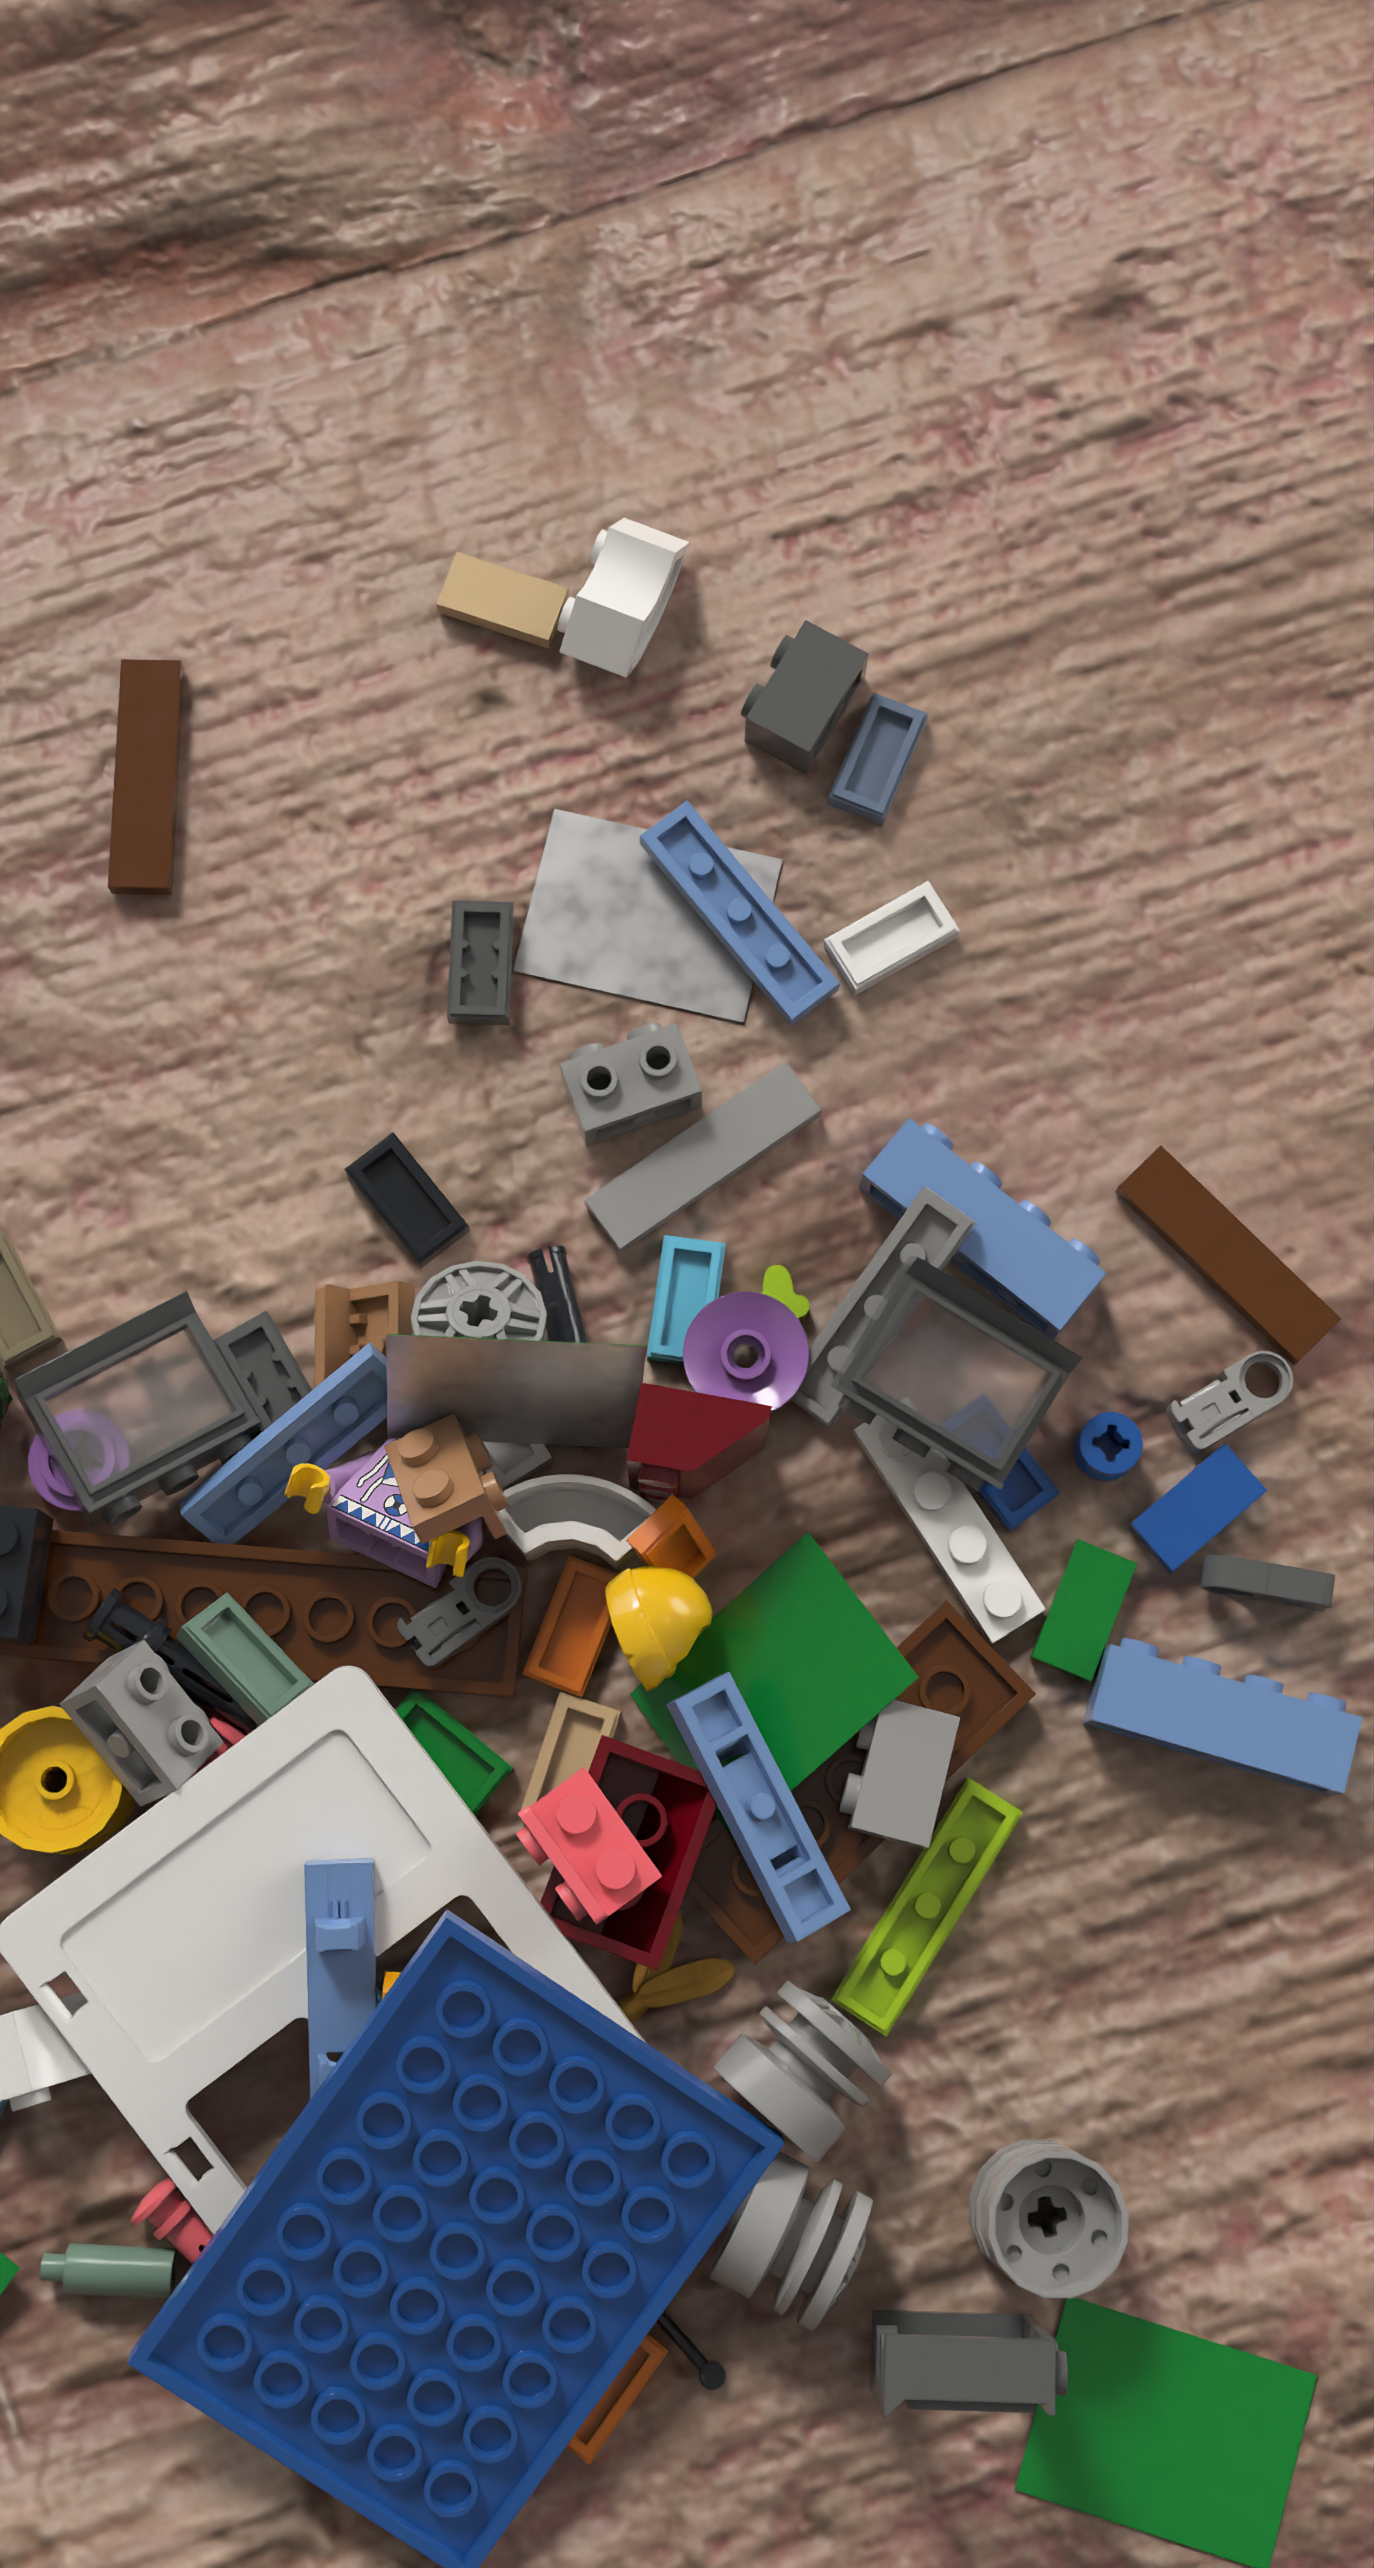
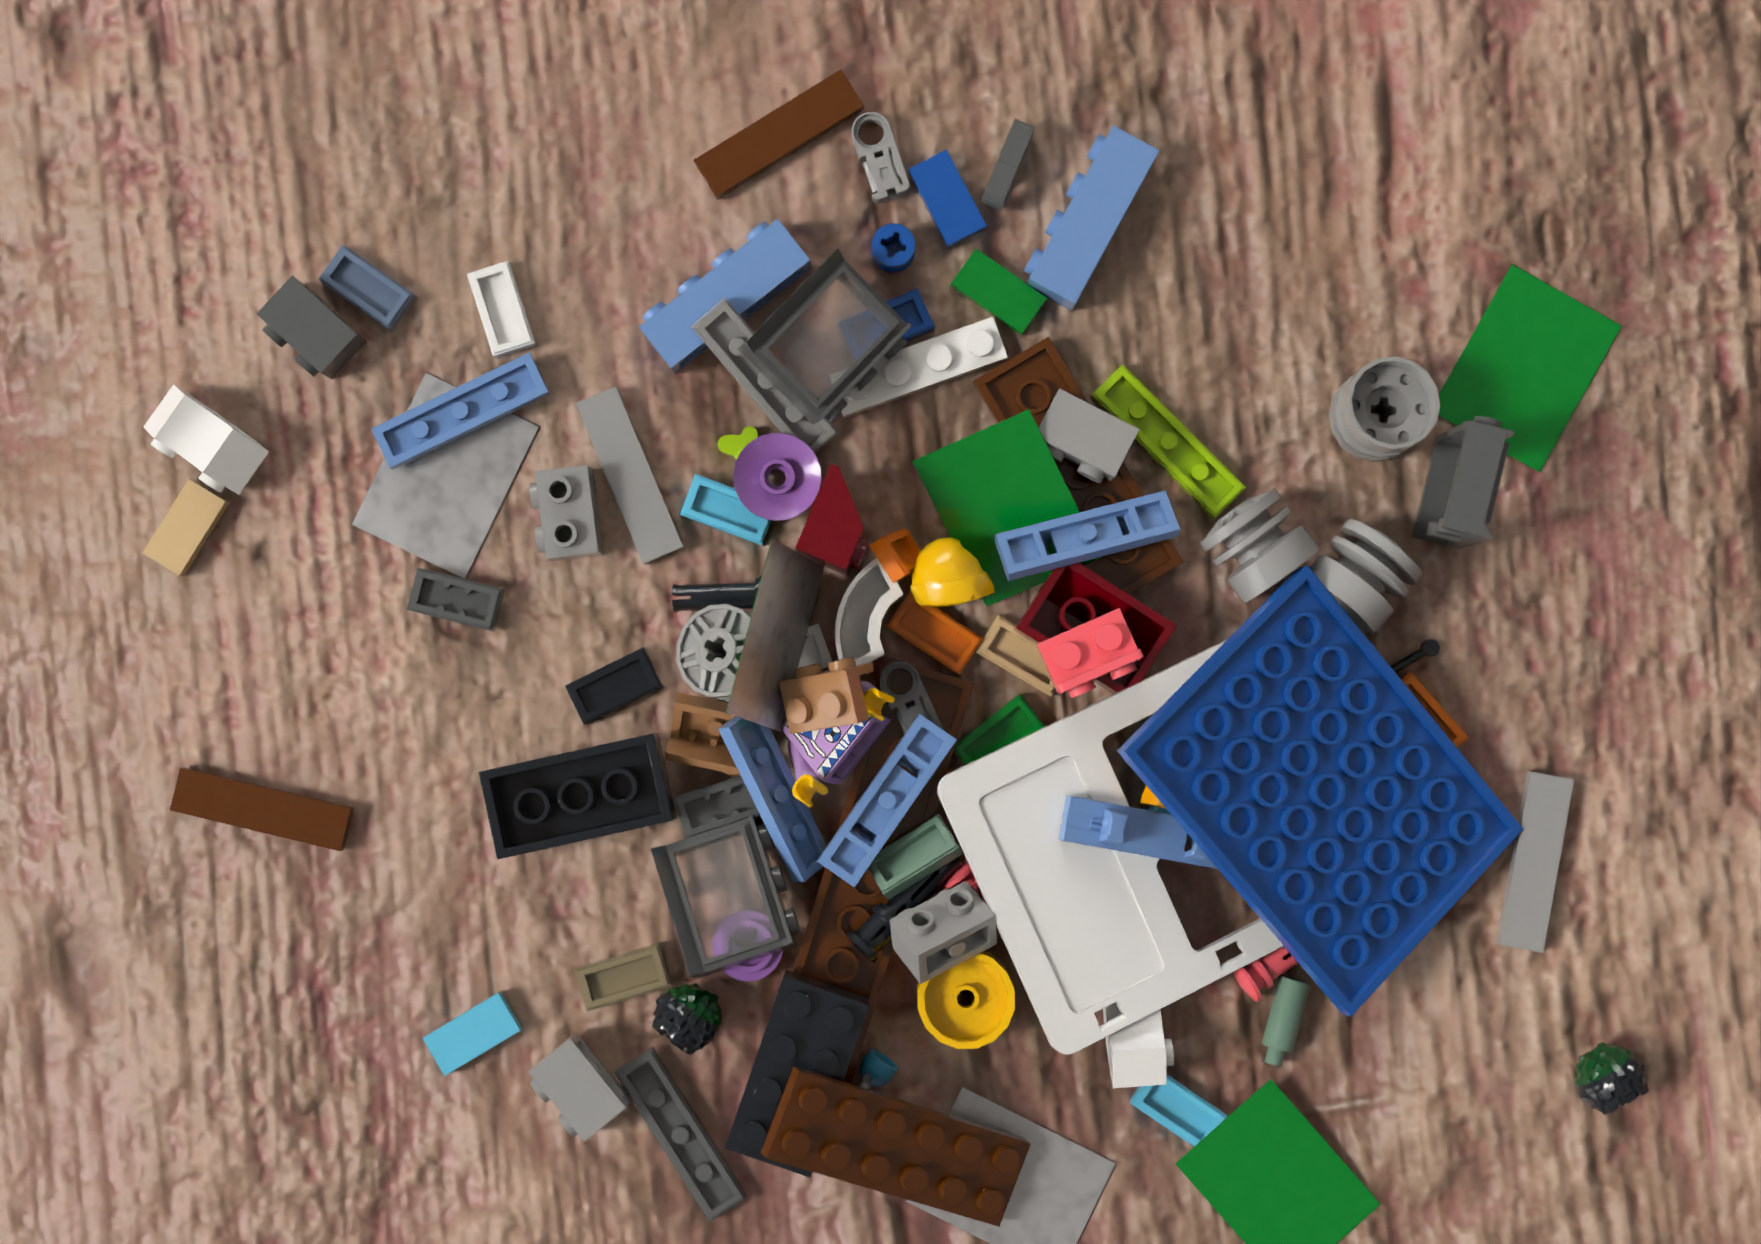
camera: 75 degrees left, 10 degrees up
pearl gold piece [617,1909,735,2025] -> none
none -> black brick [478,732,677,860]
none -> medium blue hinge [817,714,957,887]

